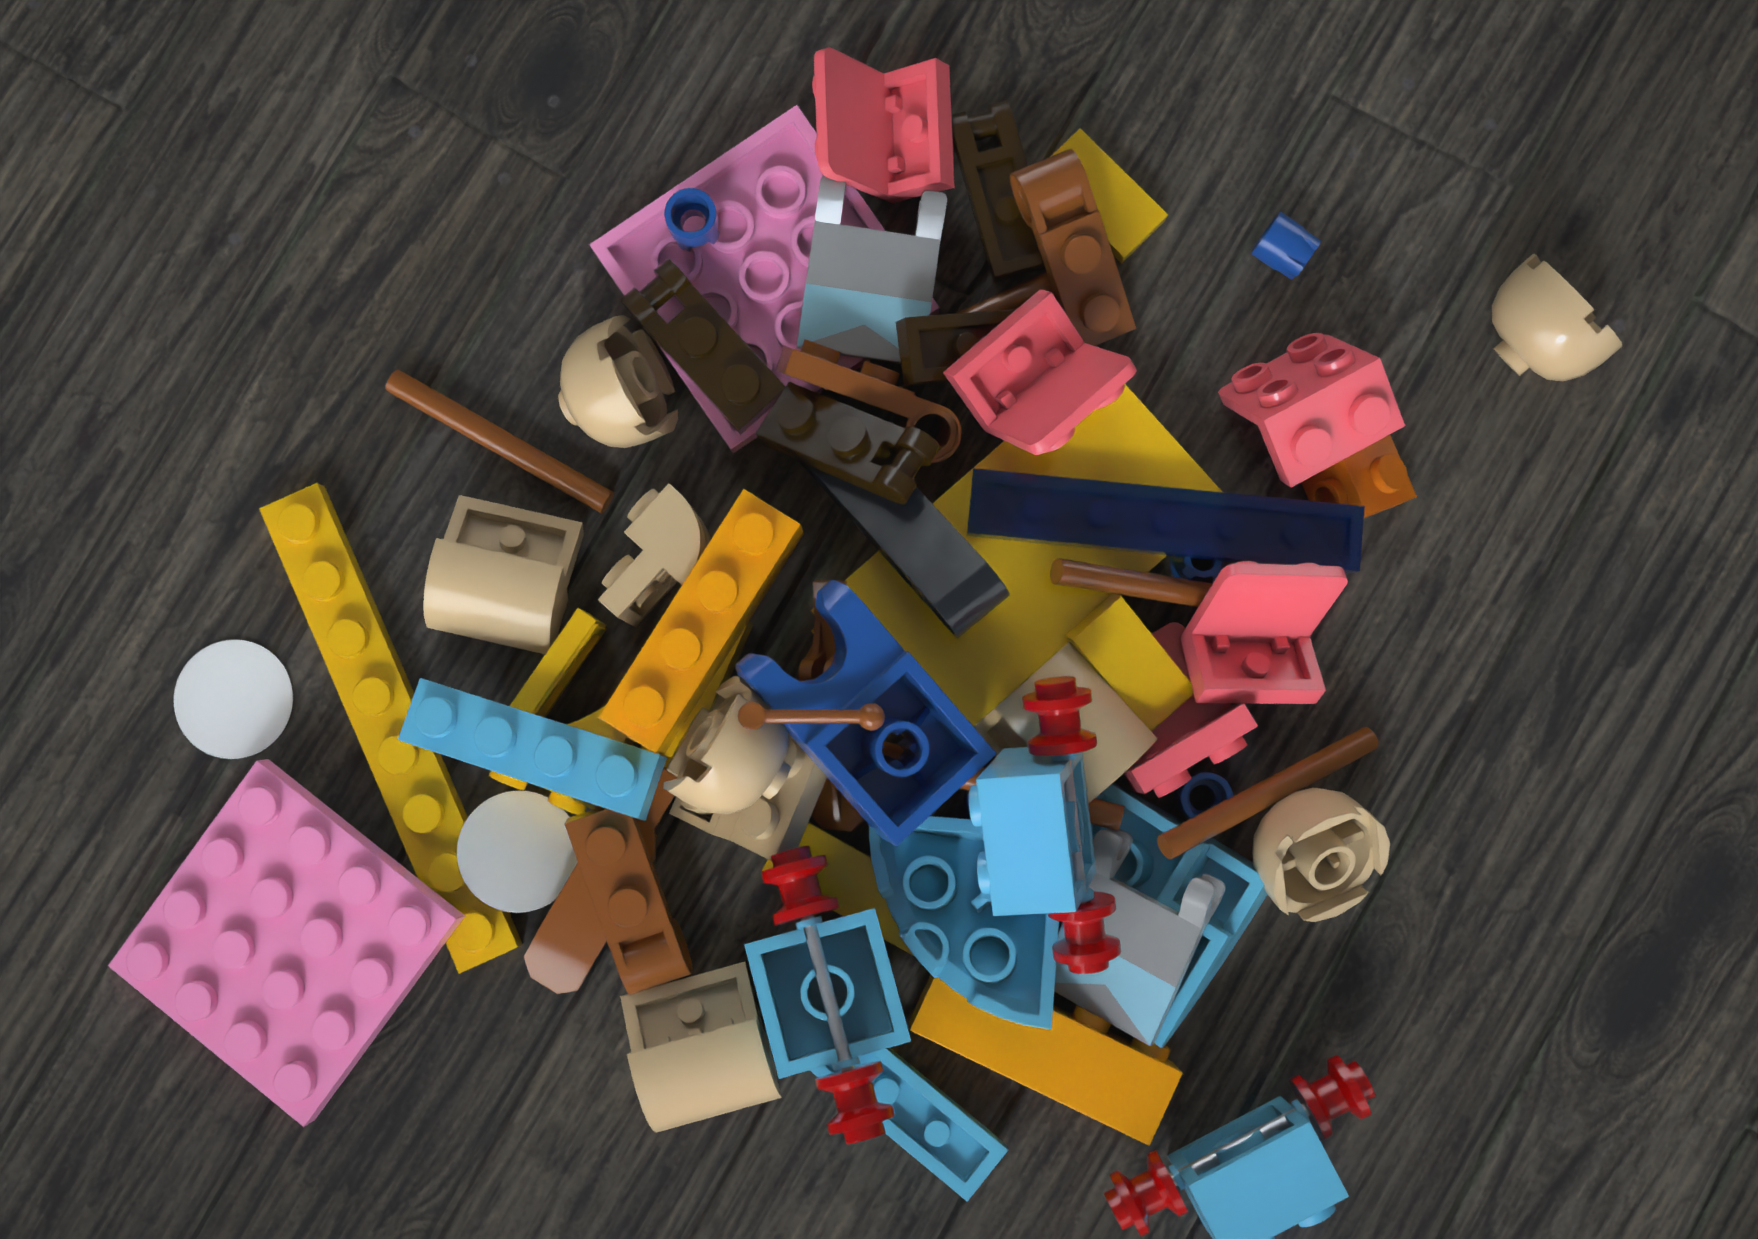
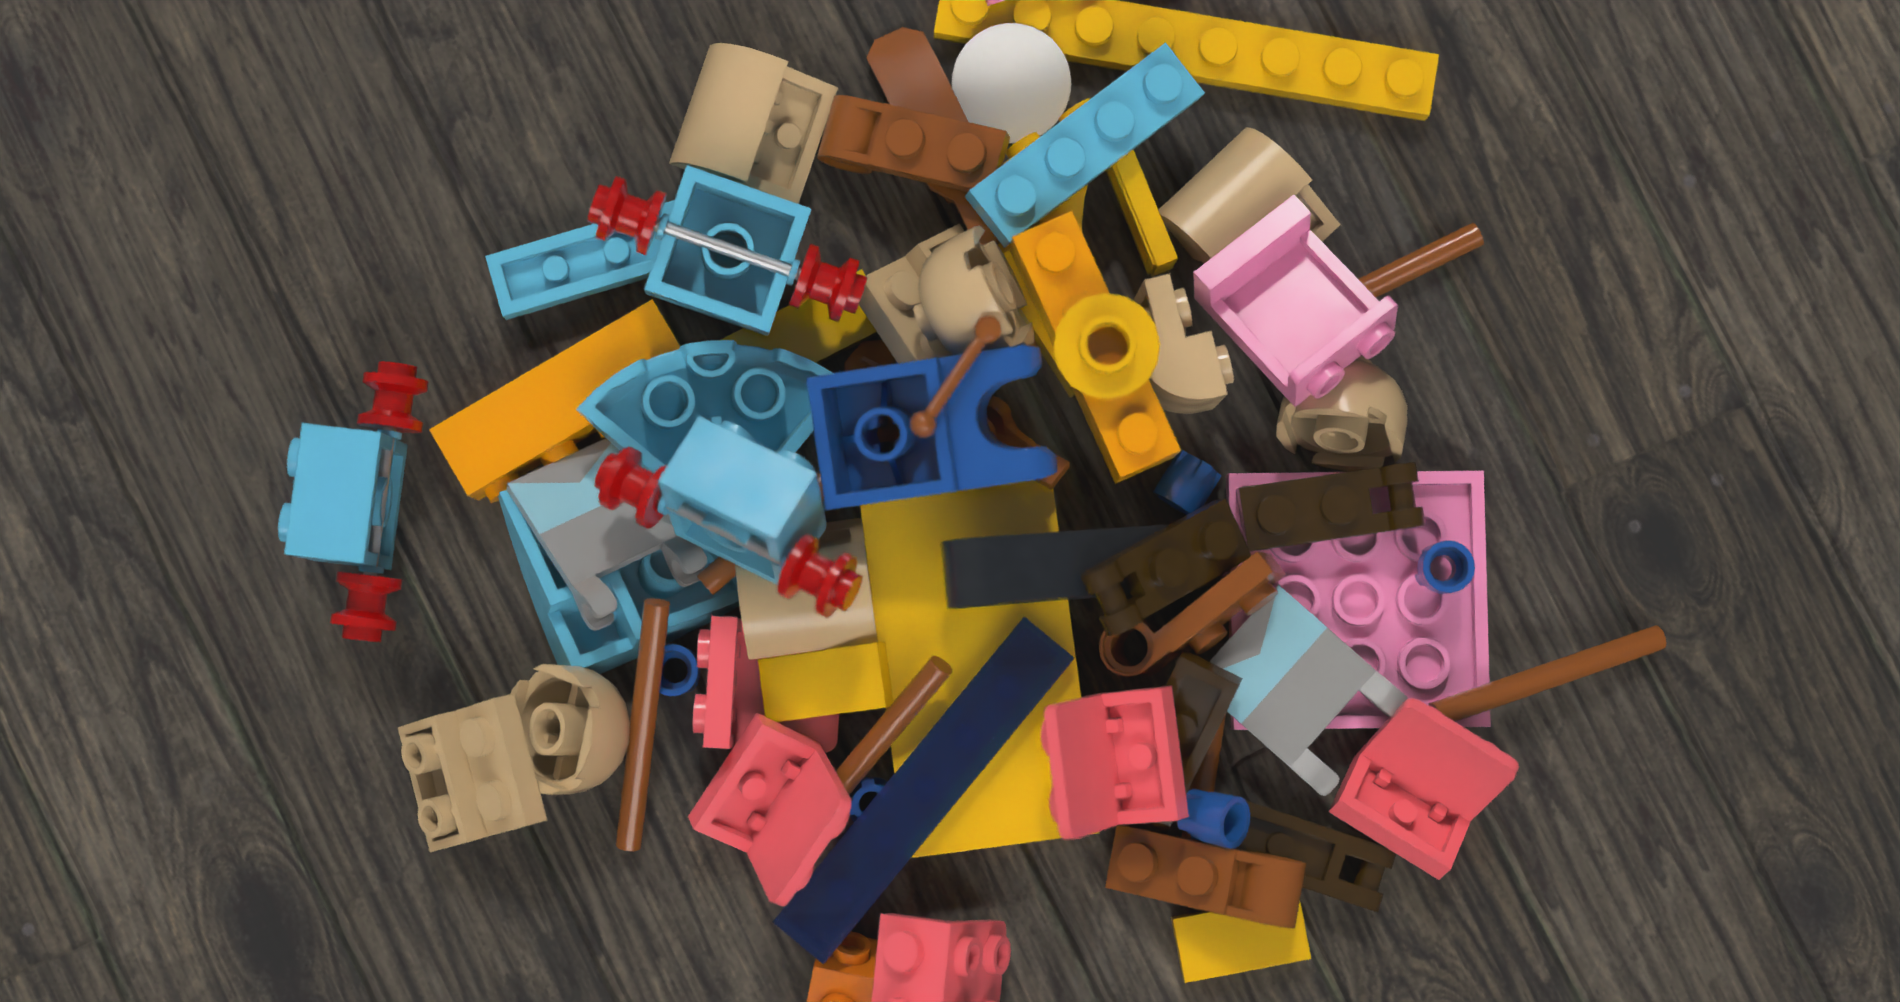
camera: 115 degrees right, 0 degrees up
none -> tan brick [398,693,547,852]
none -> yellow piece [1053,293,1160,399]
none -> blue hose [1152,449,1221,515]
none -> blue hose [1177,789,1250,849]
none -> bright pink panel [1194,195,1398,407]
none -> dark orange bar [1429,625,1666,722]

